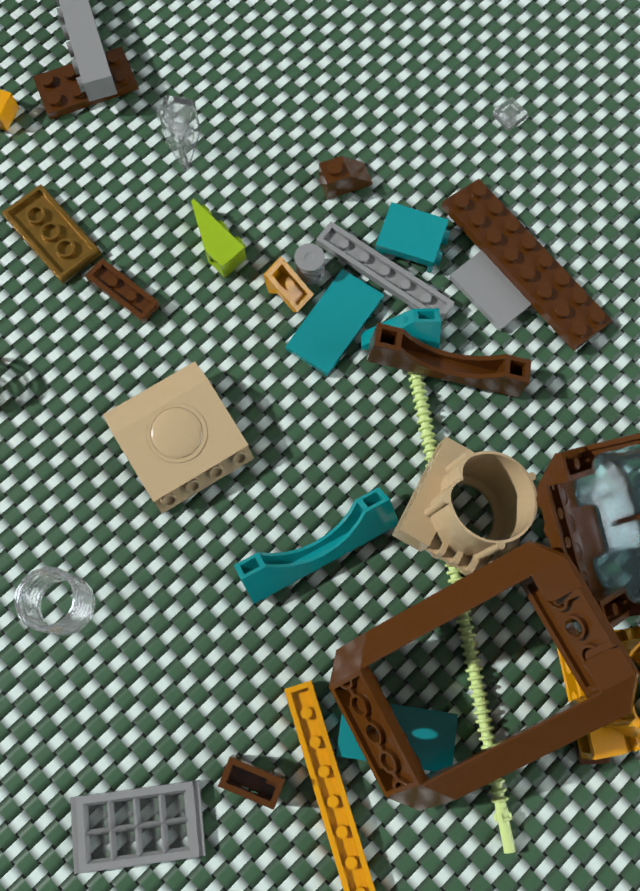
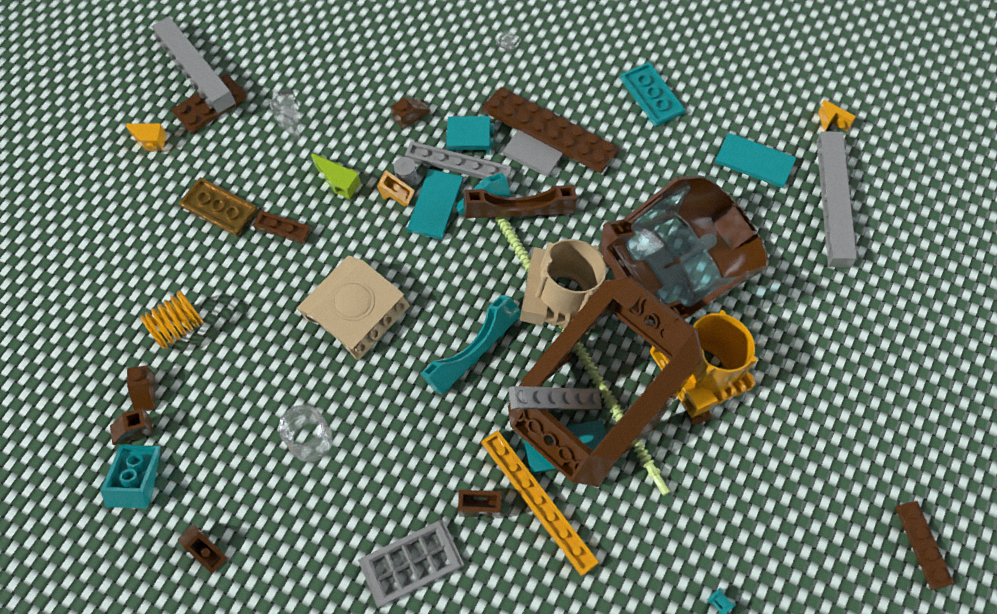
camera: 15 degrees left, 10 degrees down
none -> light grey plate [508,386,602,410]

